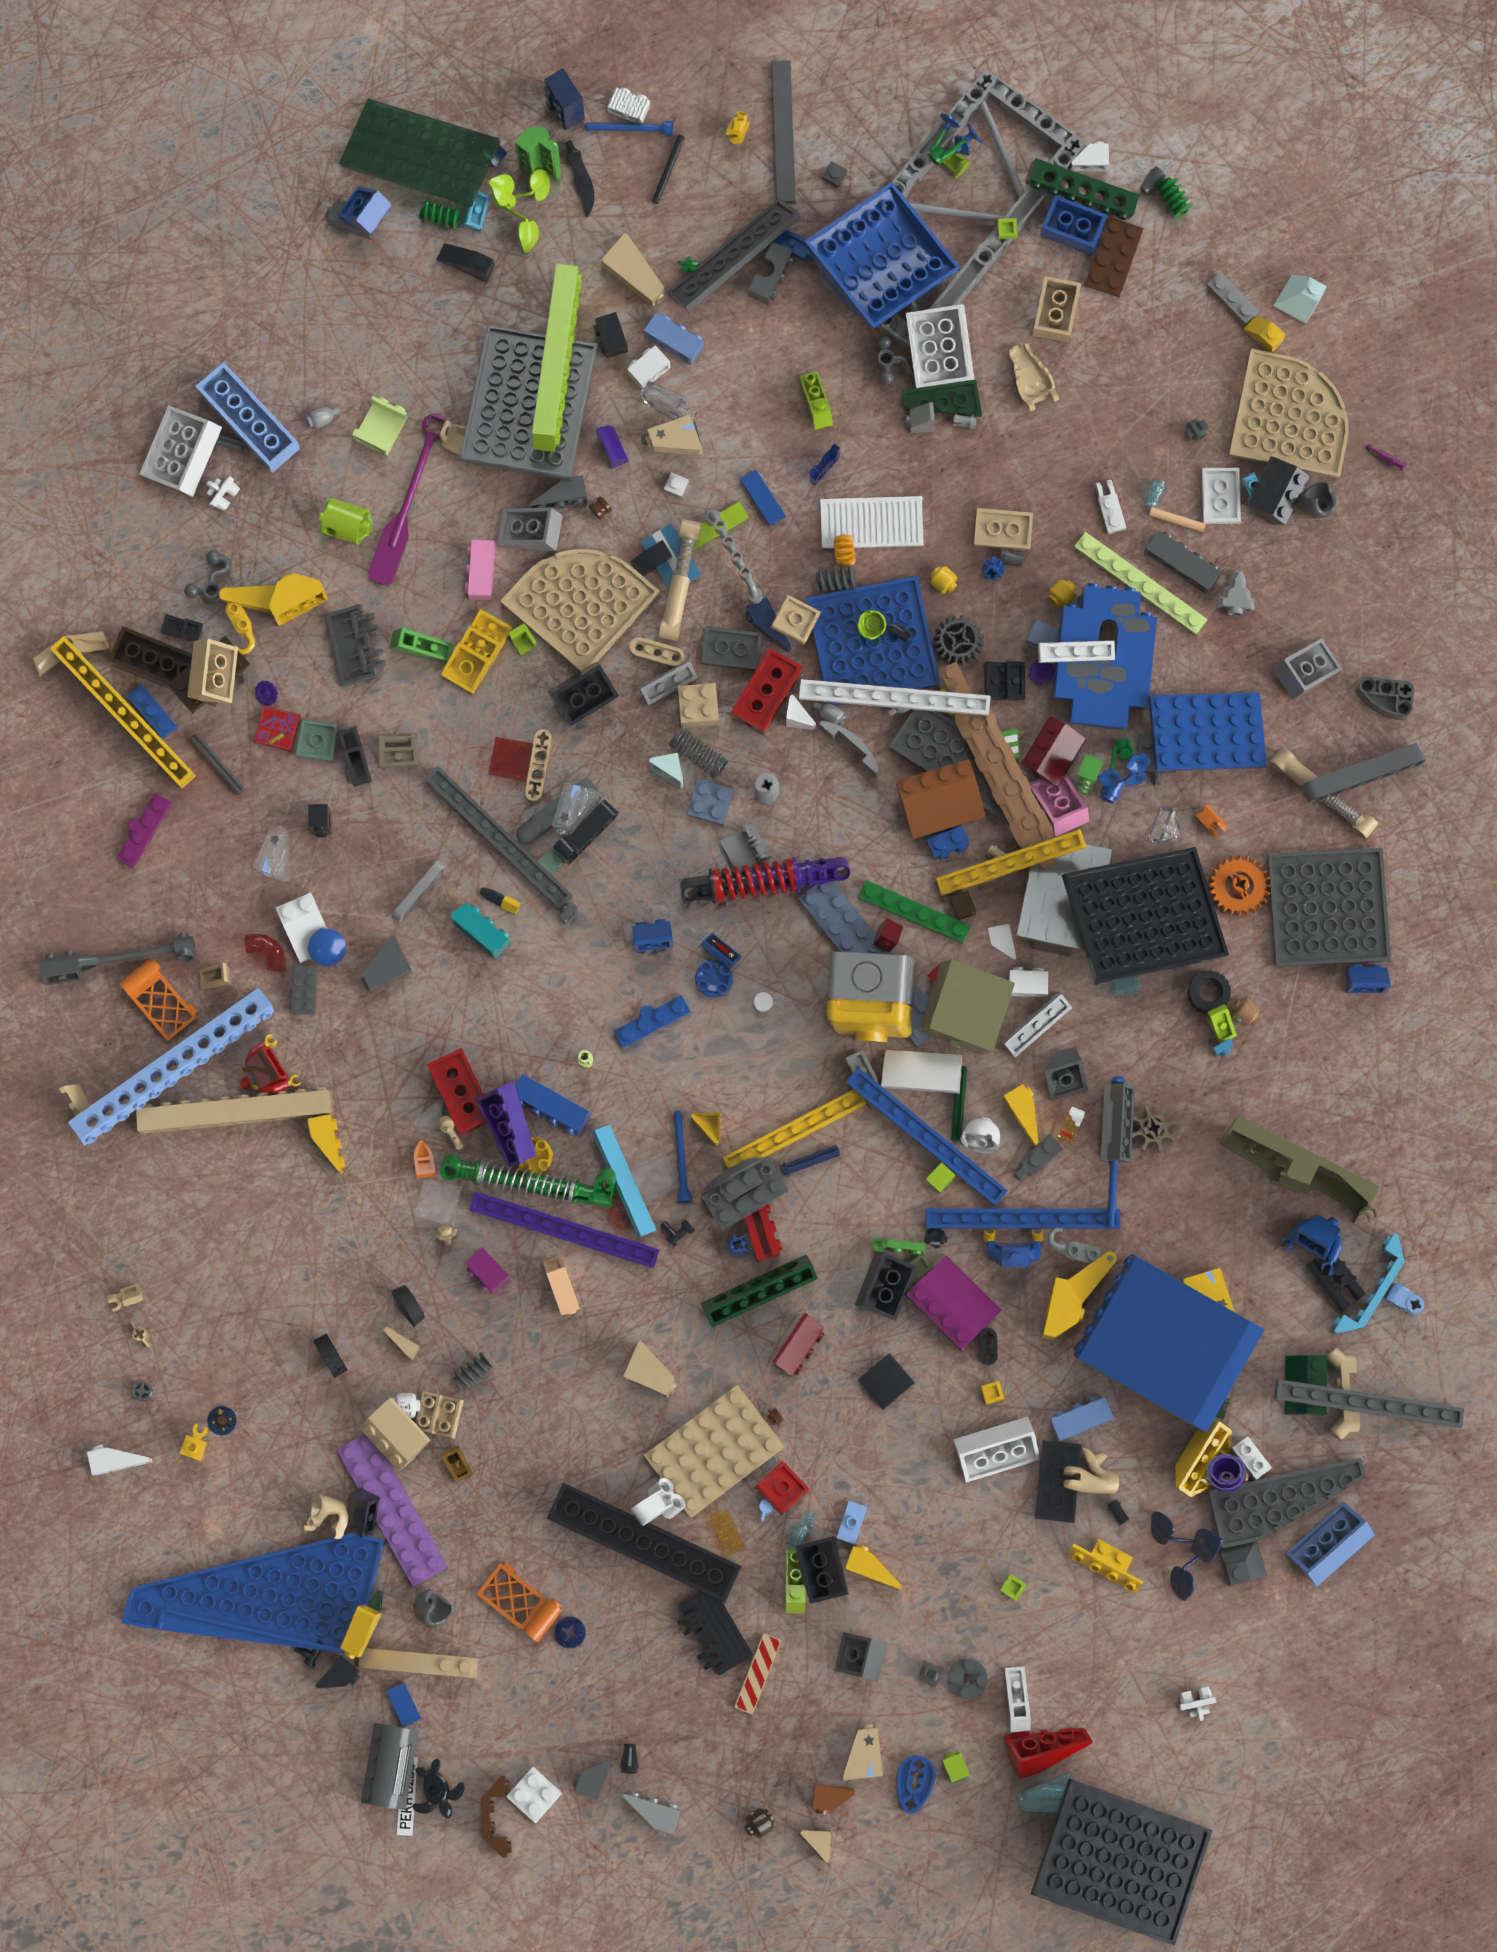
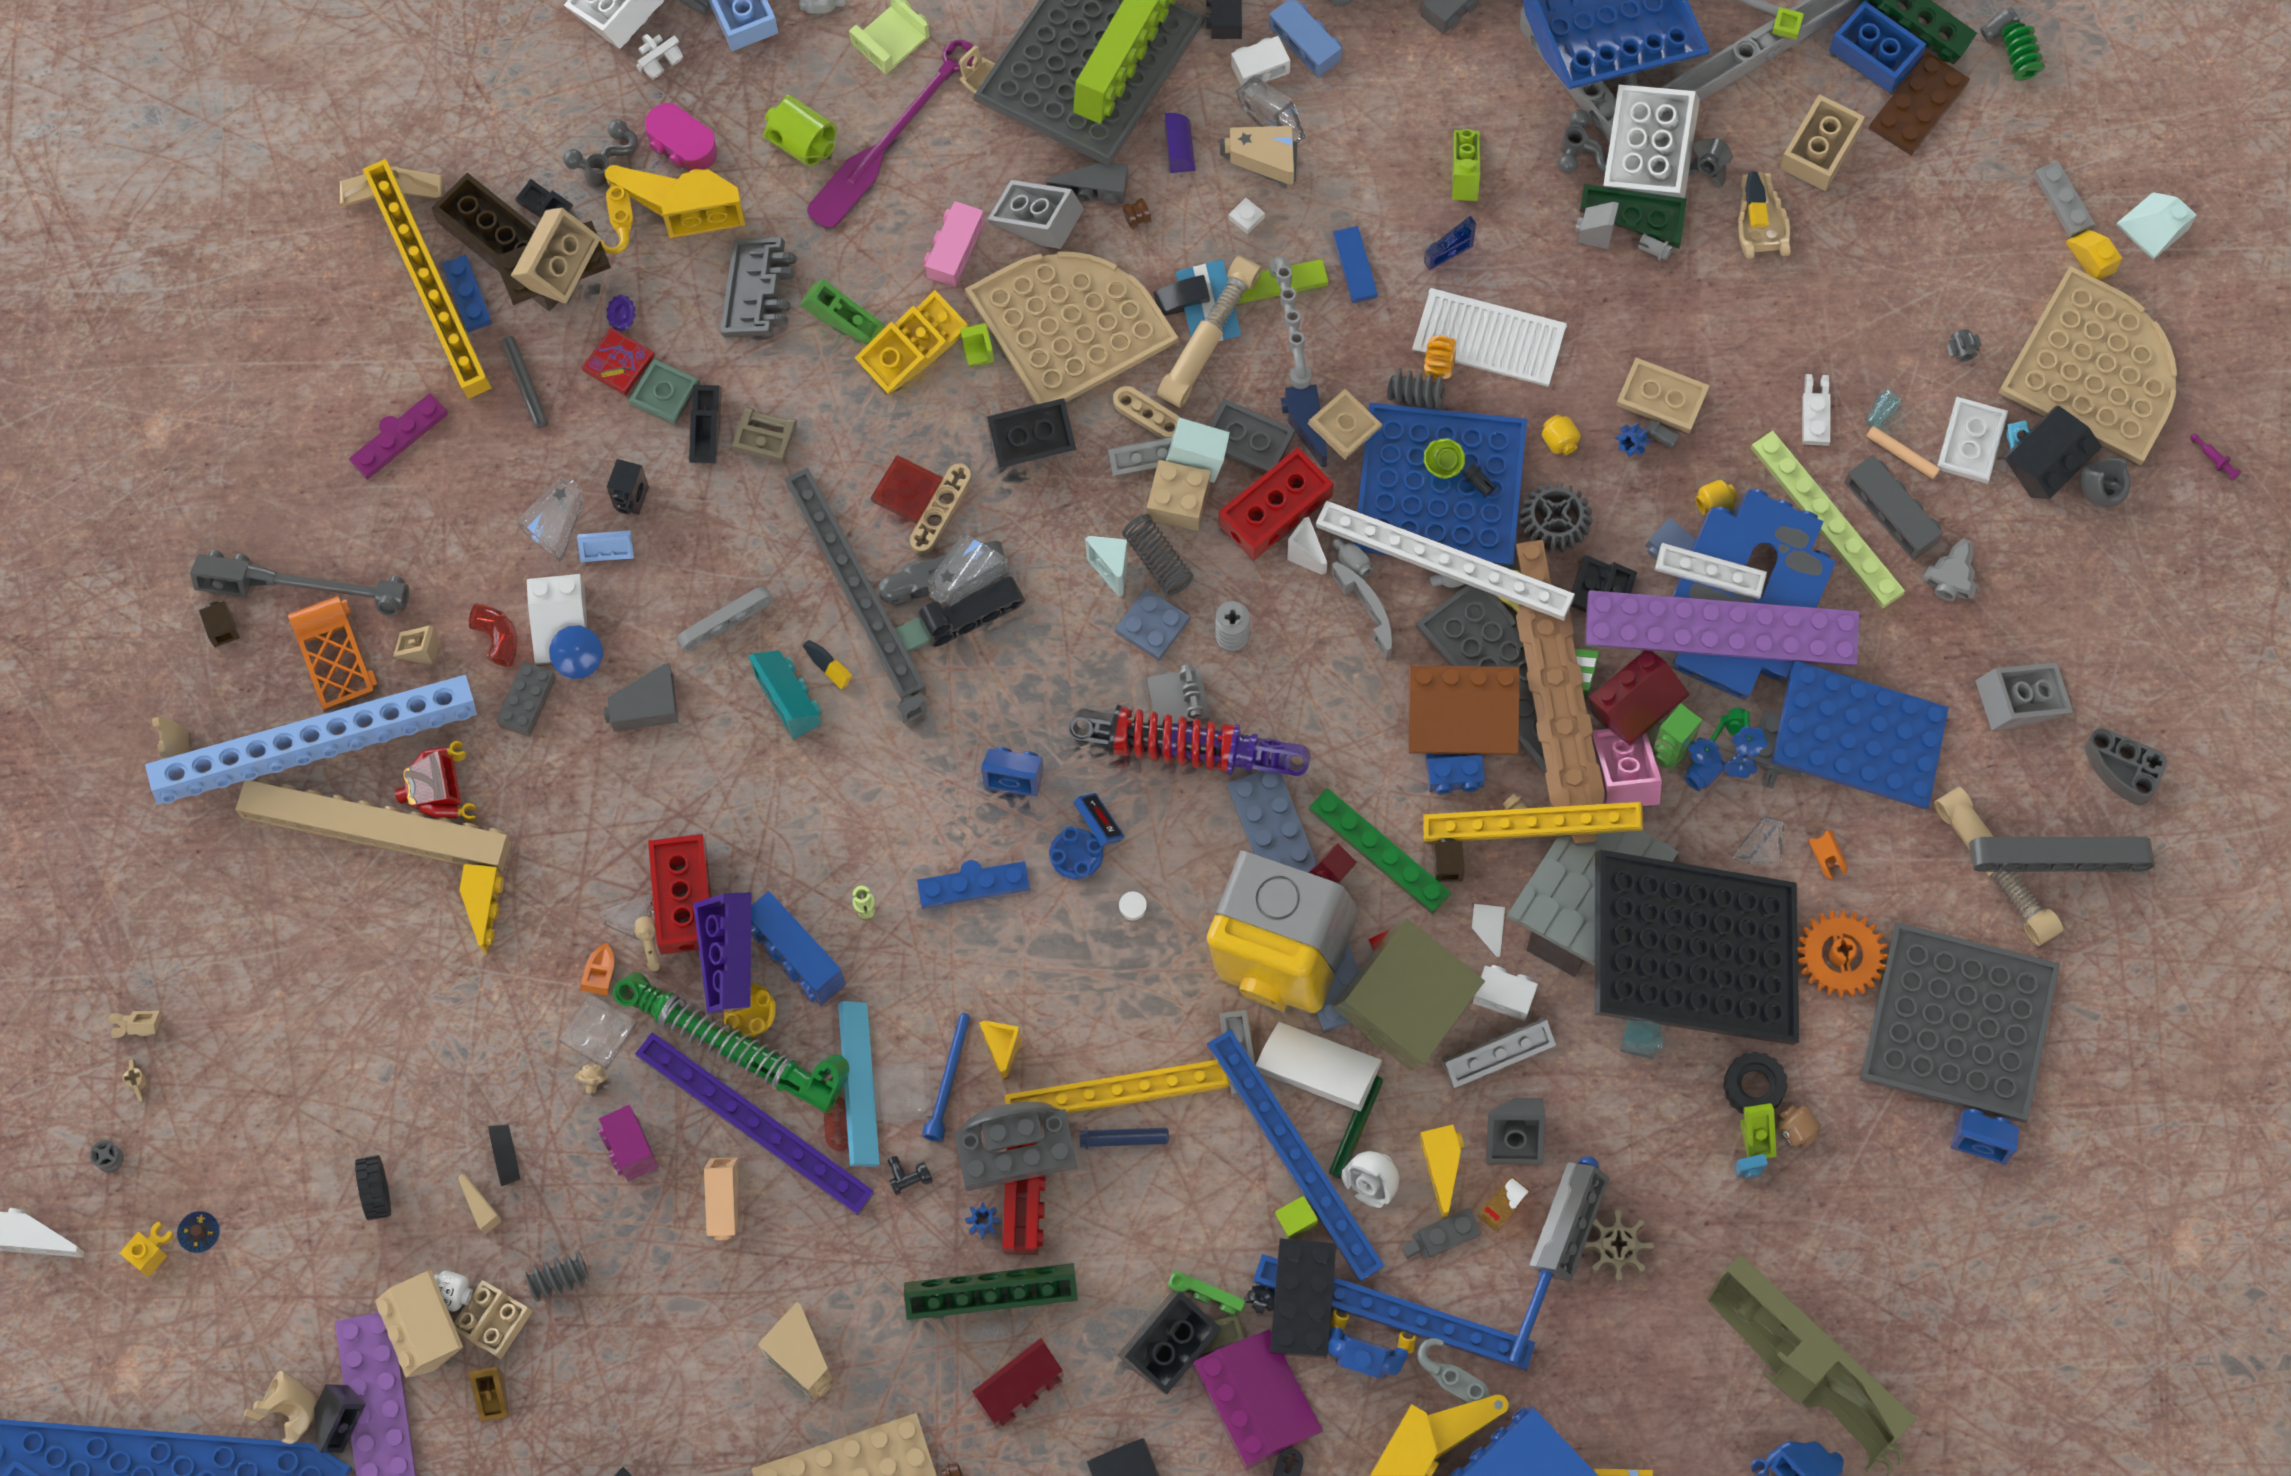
camera: 20 degrees right, 10 degrees down
dark purple piece [1029,660,1054,685] -> none
none -> dark brown brick [199,601,240,647]
none -> light blue plate [577,530,634,562]
none -> dark pink brick [645,103,717,172]
none -> light aqua slope [1166,417,1230,483]
none -> black plate [1270,1238,1337,1359]
none -> medium lavender plate [1585,591,1859,667]
none -> dark grey brick [1688,138,1733,188]
none -> piece [1745,171,1769,228]

